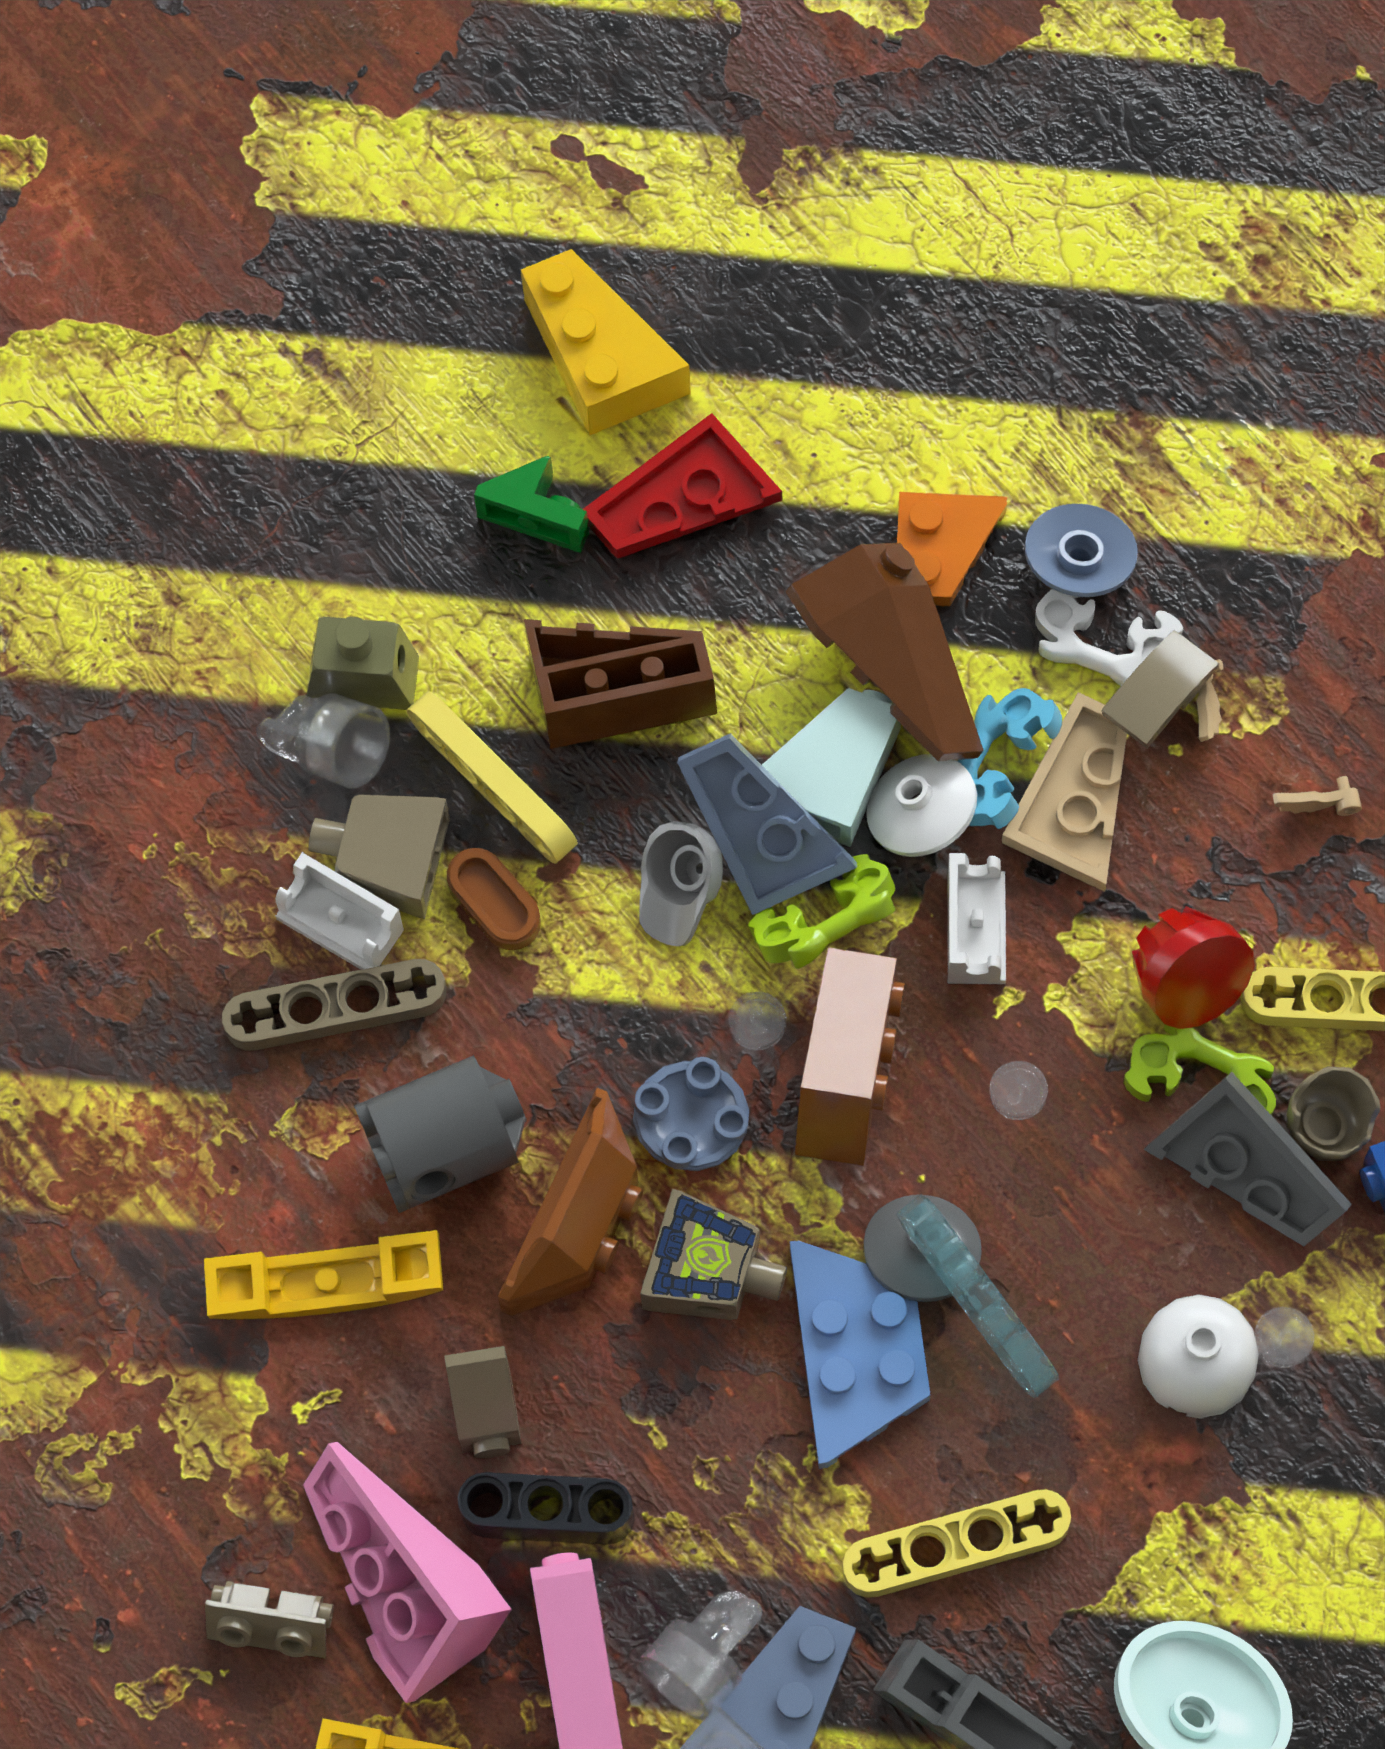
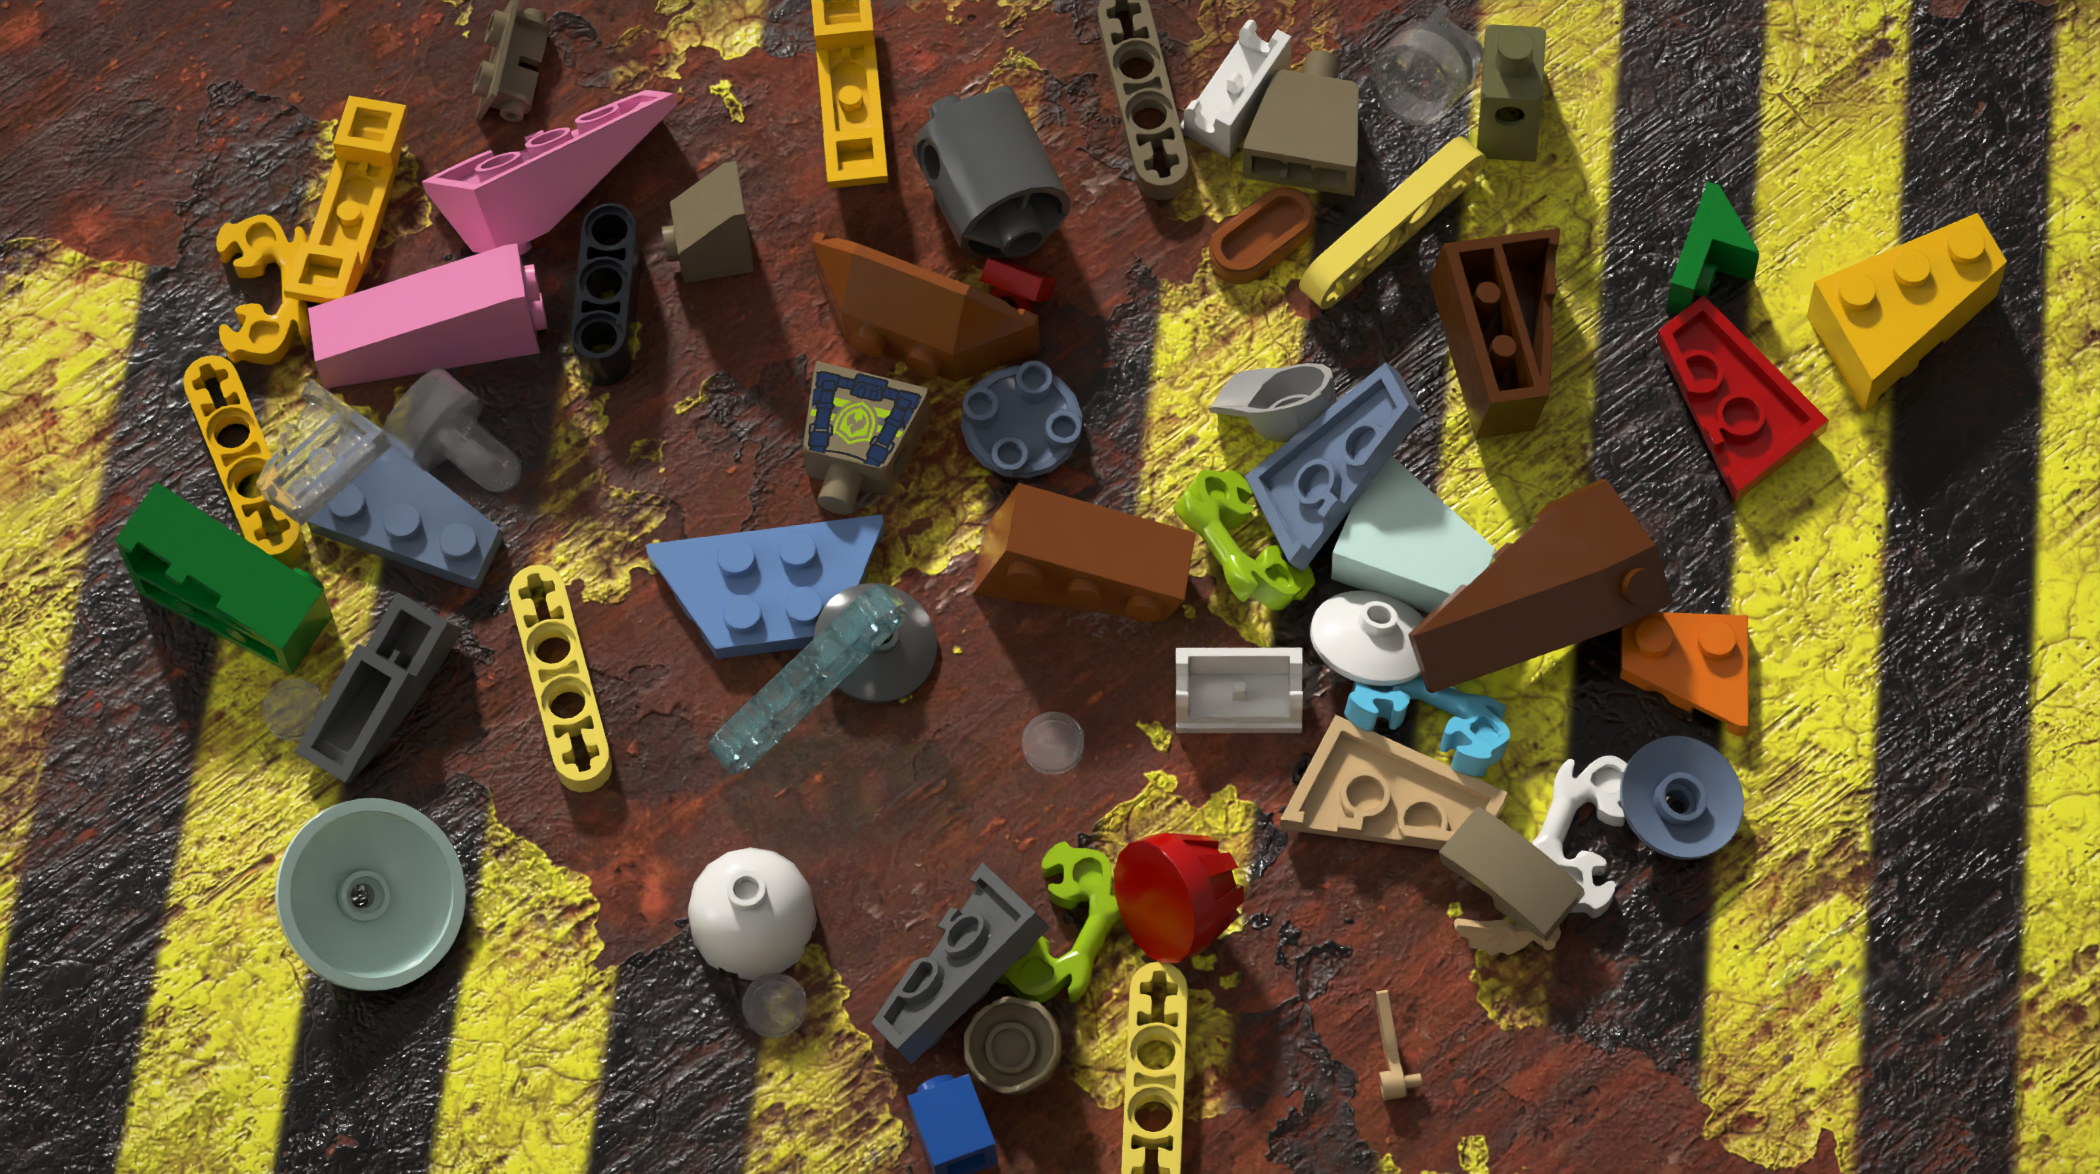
camera: 90 degrees right, 5 degrees down
clear piece [728,992,786,1050] -> none
none -> red tile [979,257,1057,313]

